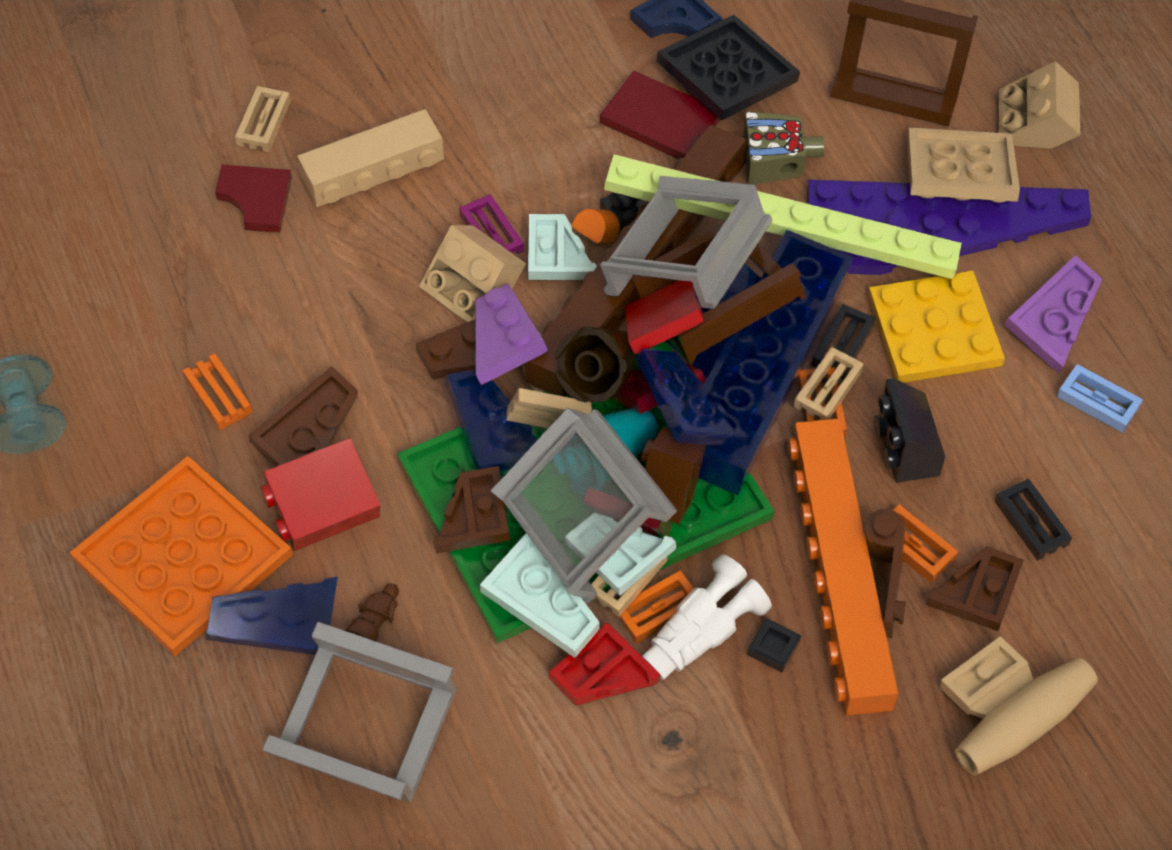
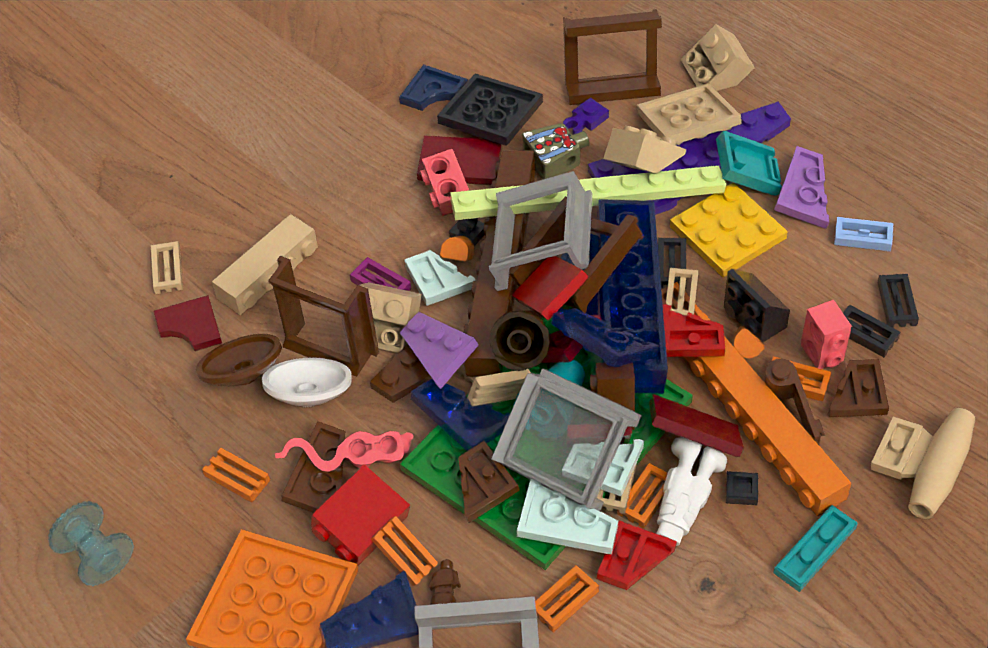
camera: 20 degrees left, 5 degrees down
none -> reddish brown dish [196,334,282,386]
none -> white dish [262,358,352,407]
none -> reddish brown piece [268,256,379,377]
none -> coral animal [275,431,413,472]
none -> orange tile [371,516,438,586]
none -> coral brick [420,149,469,216]
none -> orange tile [535,565,599,632]
none -> dark purple plate [563,97,609,135]
none -> tan slope [603,125,686,174]
none -> dark red tile [649,394,744,457]
none -> red wing [662,304,725,357]
none -> teal container [716,130,782,196]
none -> orange brick [733,325,765,358]
none -> teal tile [773,505,858,592]
none -> coral brick [801,300,852,369]
none -> black tile [877,274,919,327]

